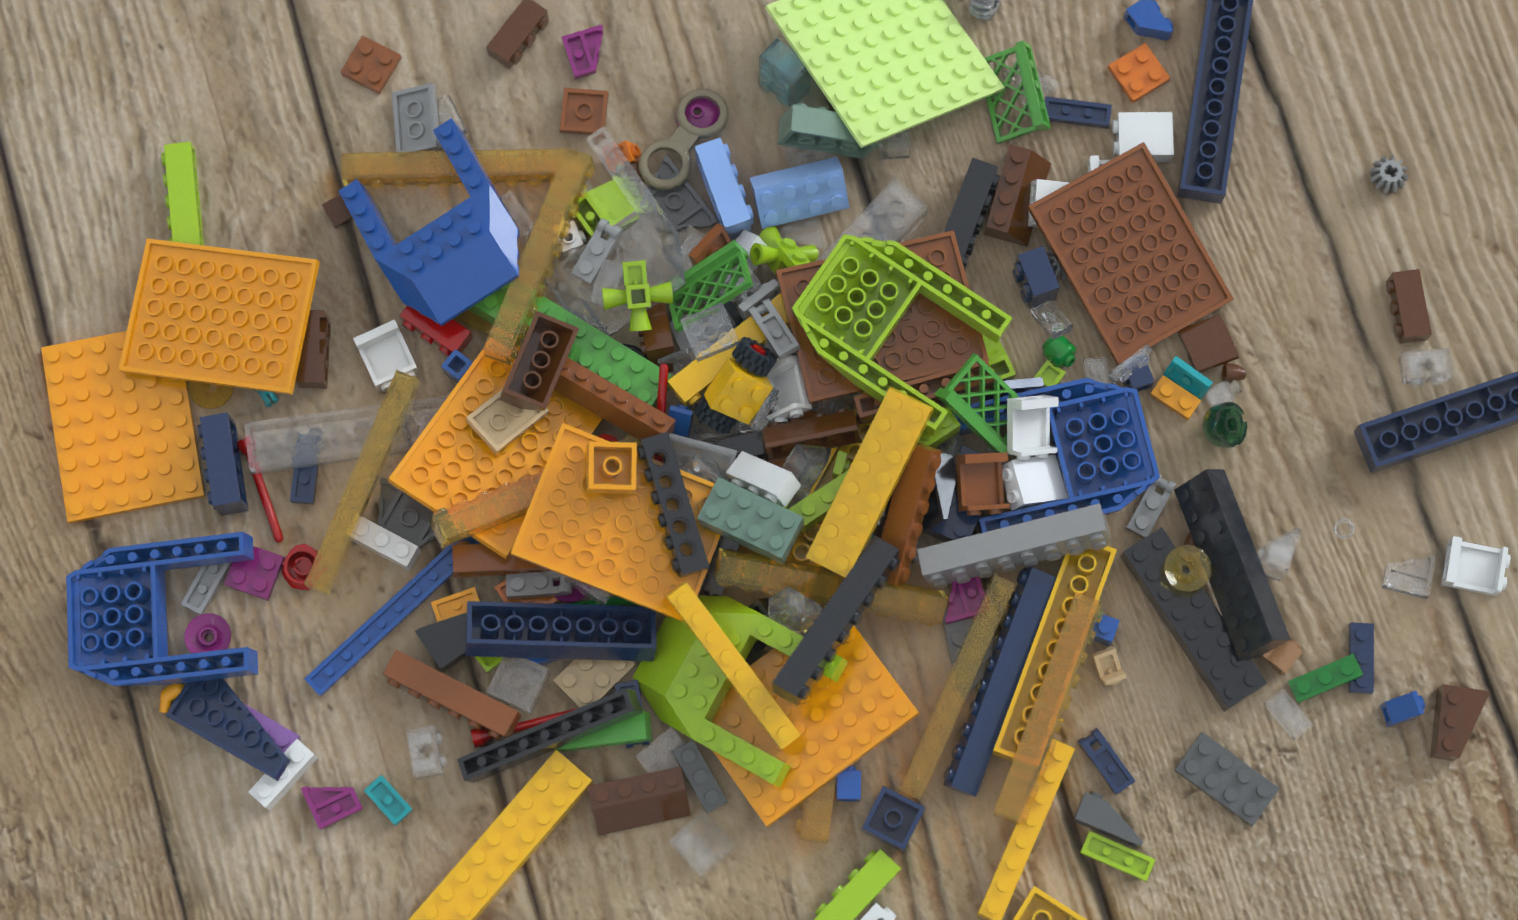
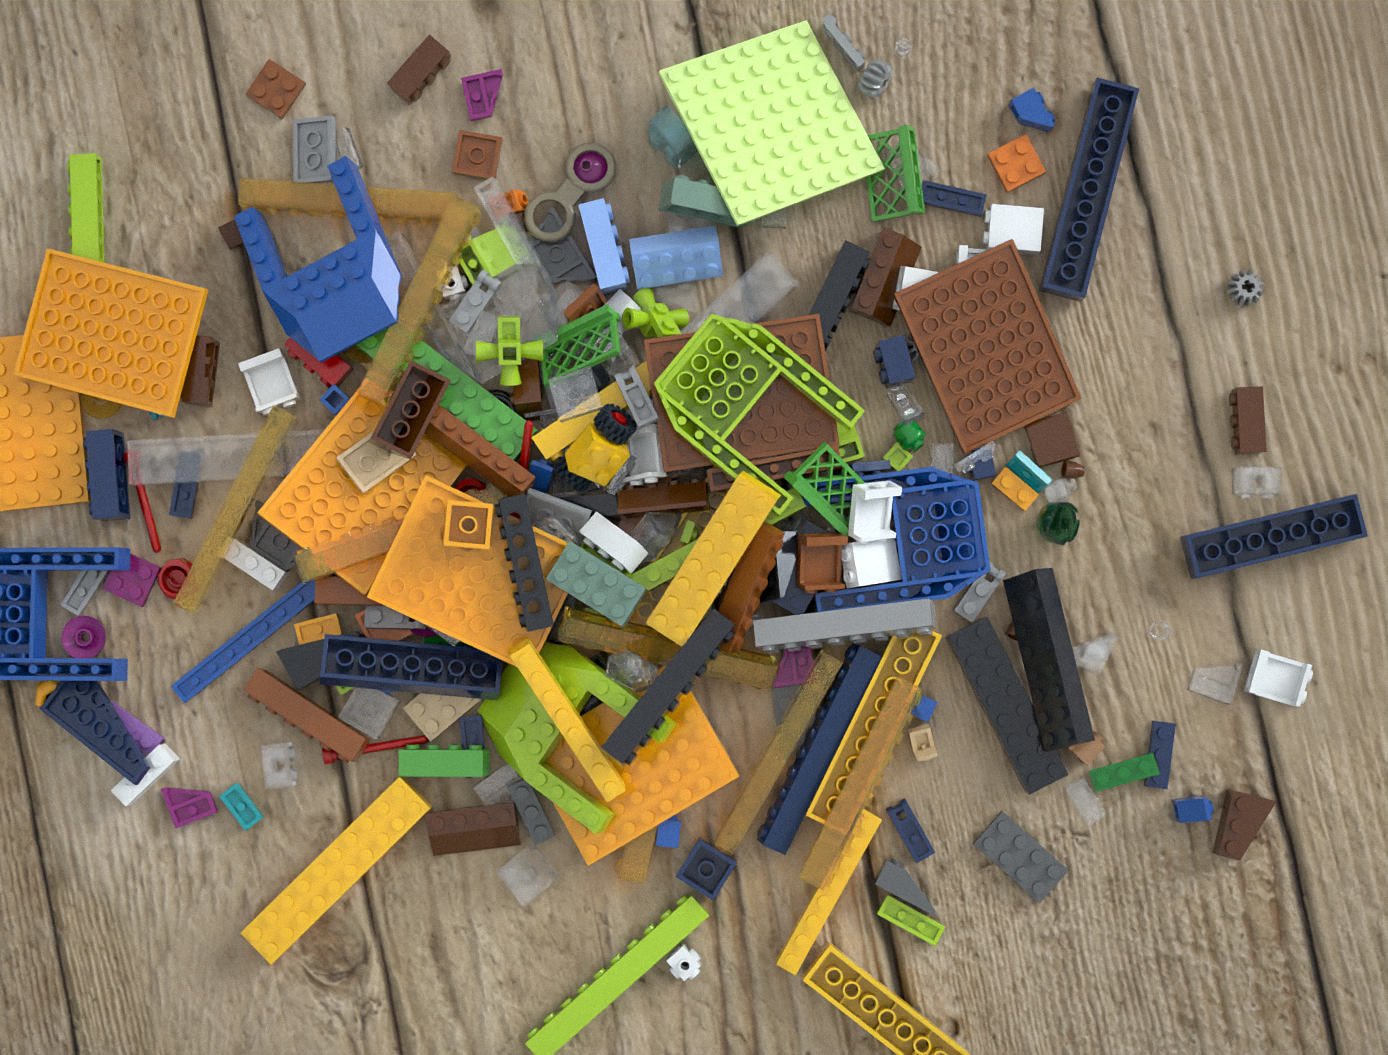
camera: 10 degrees right, 10 degrees up
black brick [457,688,643,783] -> none
light grey plate [738,279,780,320] -> none
clear yellow dish [1164,545,1211,592] -> none

